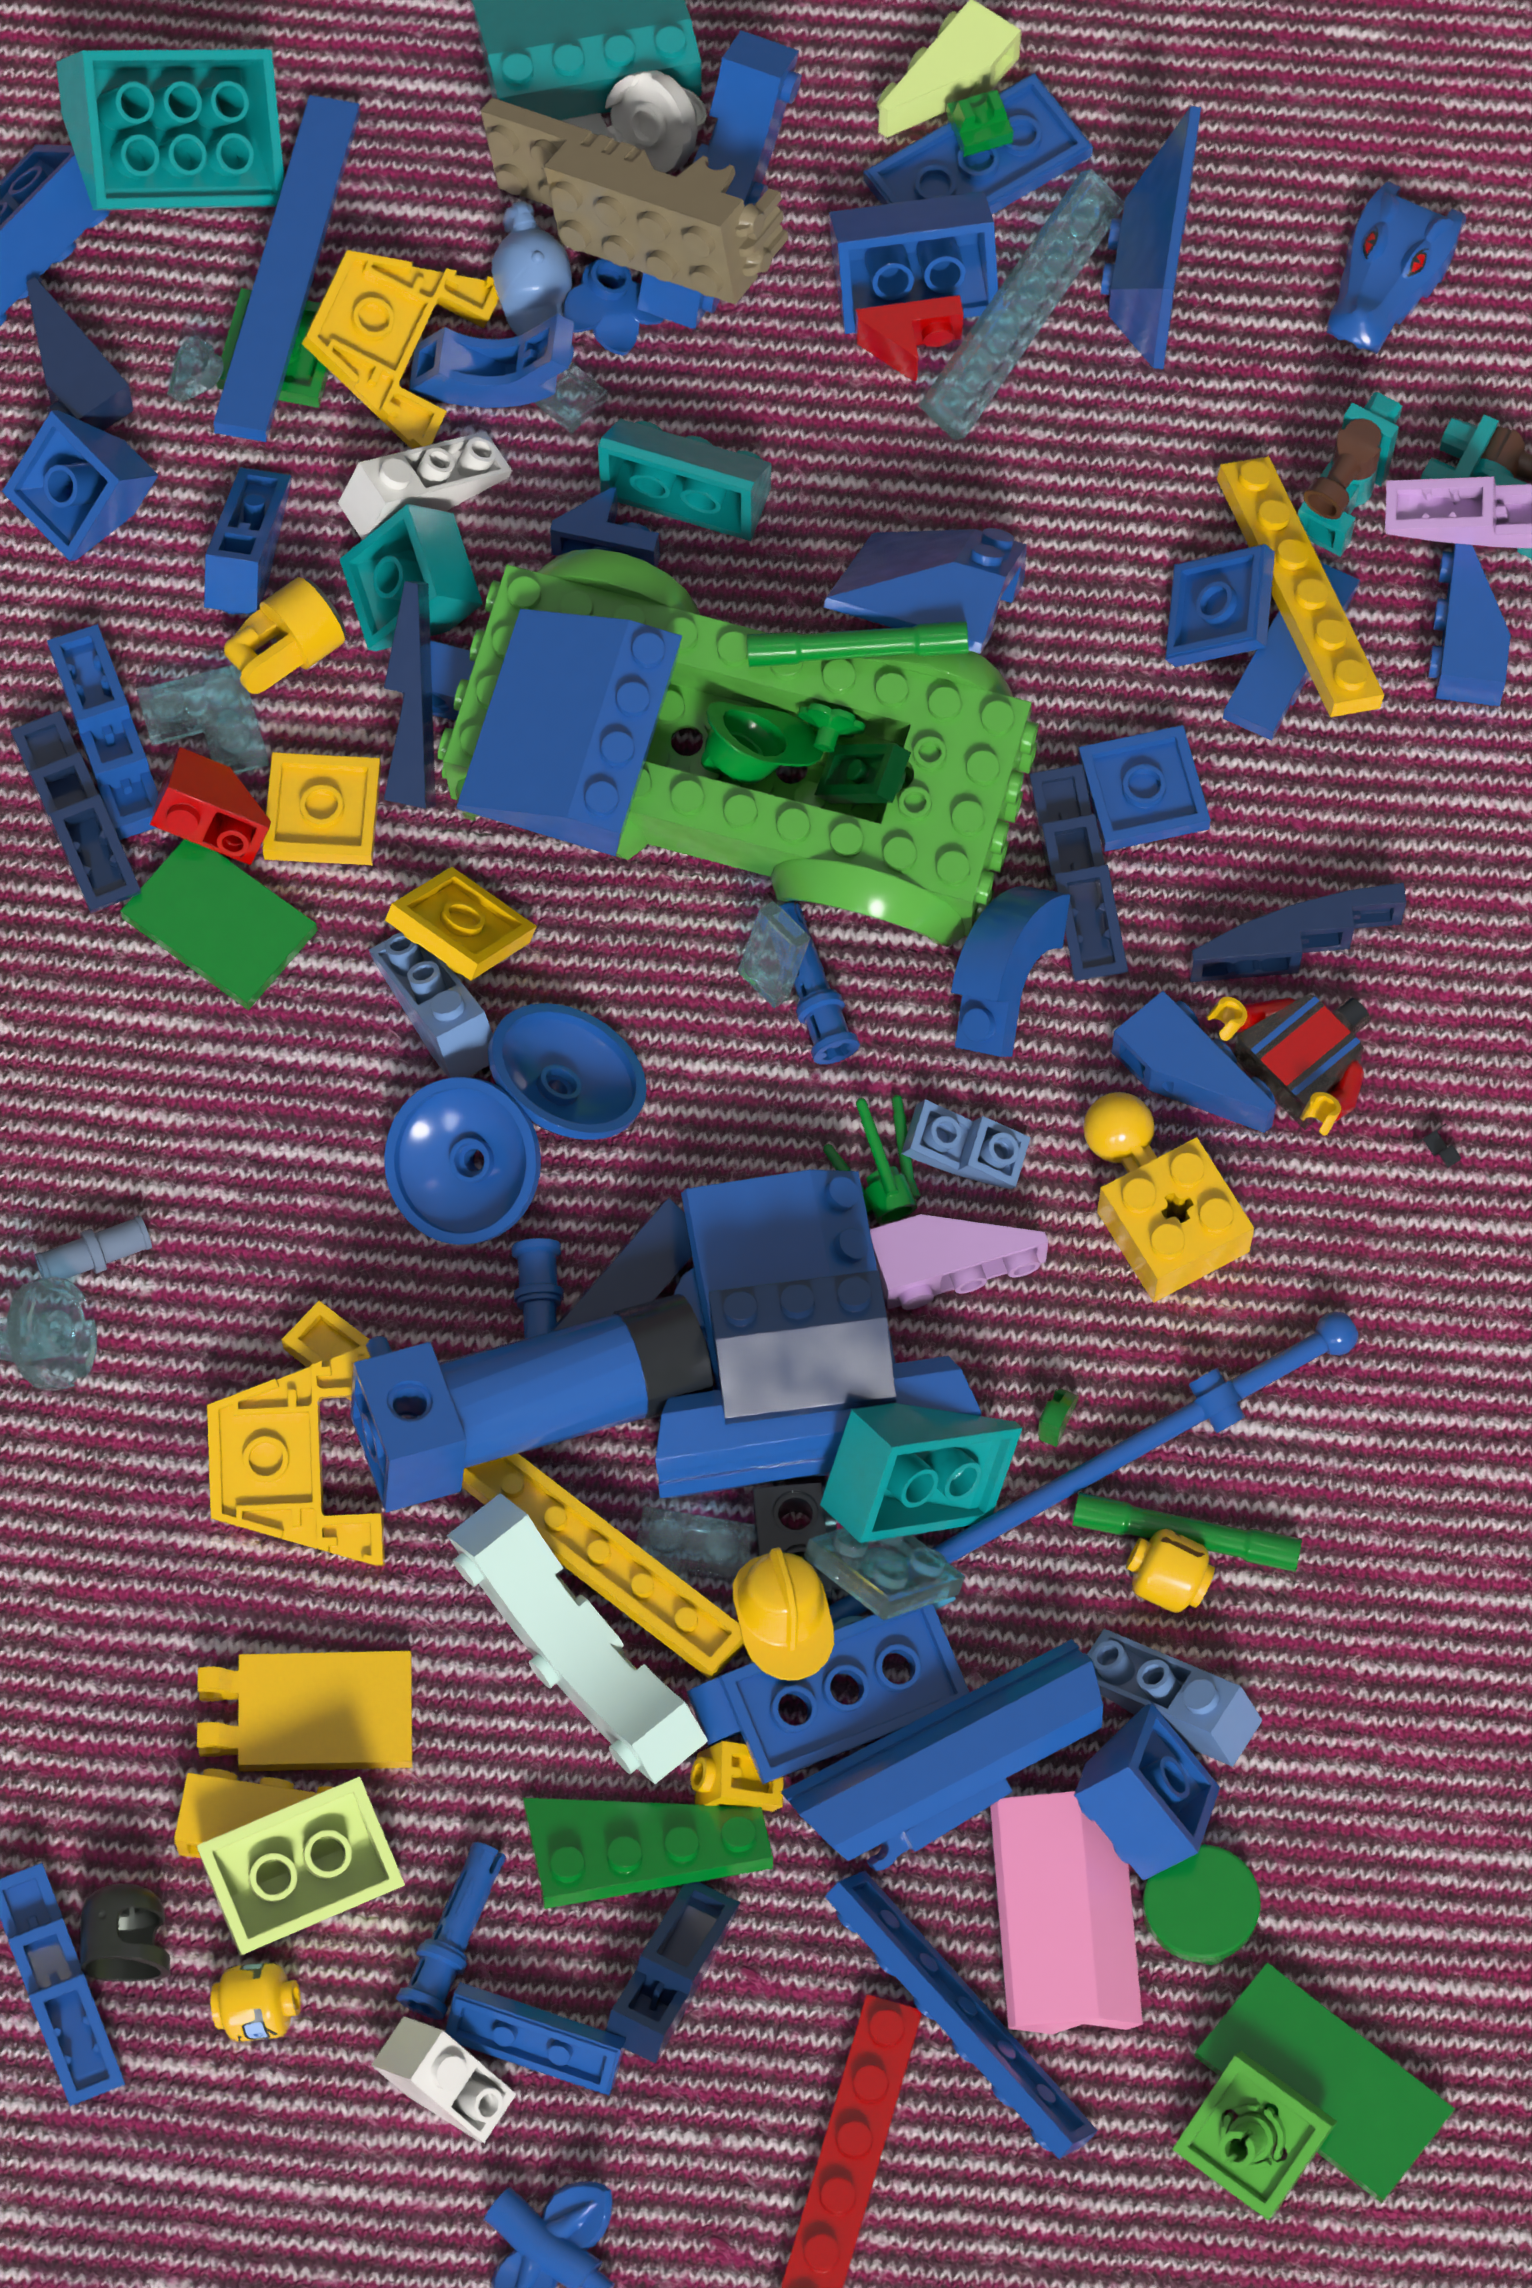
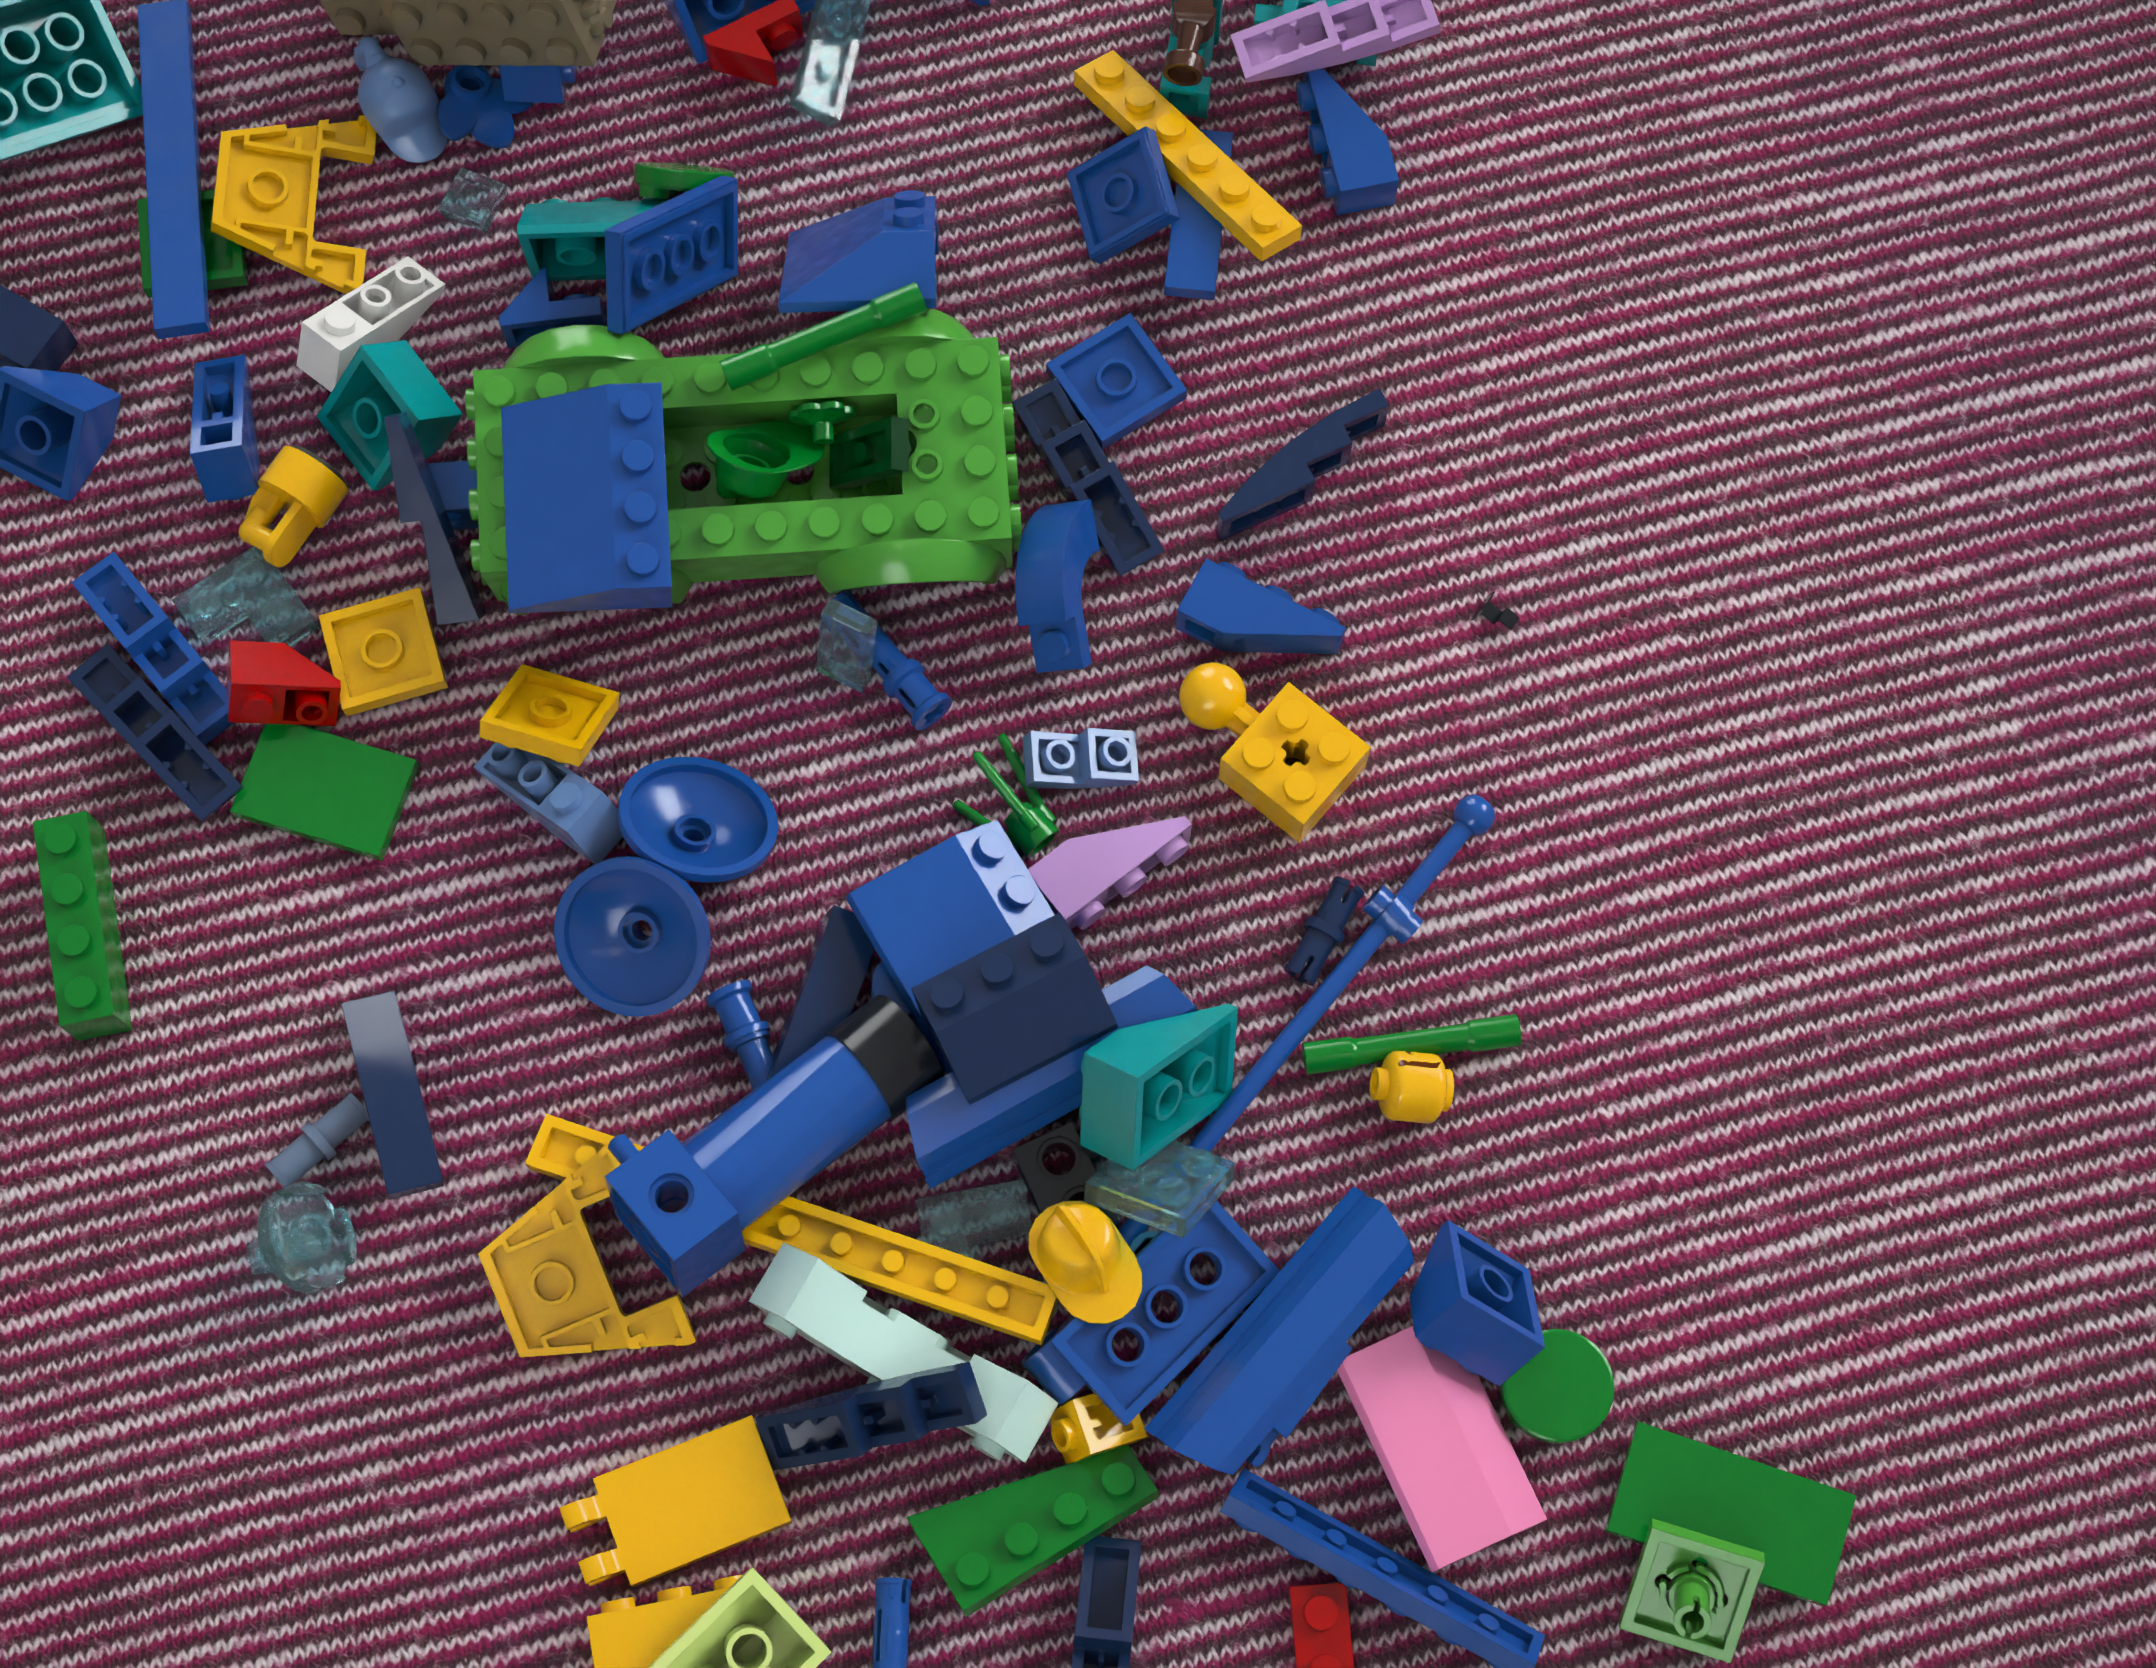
camera: 20 degrees left, 5 degrees up
clear light blue tile [167,336,223,403] -> none
blue arch [409,314,574,408] -> none
green tile [1038,1388,1079,1447] -> none
medium blue slope [1087,1629,1263,1767] -> none
torso [1206,994,1371,1136] -> none
none -> dark blue slope [341,991,444,1200]
none -> blue tile [605,175,738,335]
none -> green tile [633,162,735,199]
none -> dark blue slope [755,1362,987,1471]
none -> dark blue pin [1283,876,1365,986]

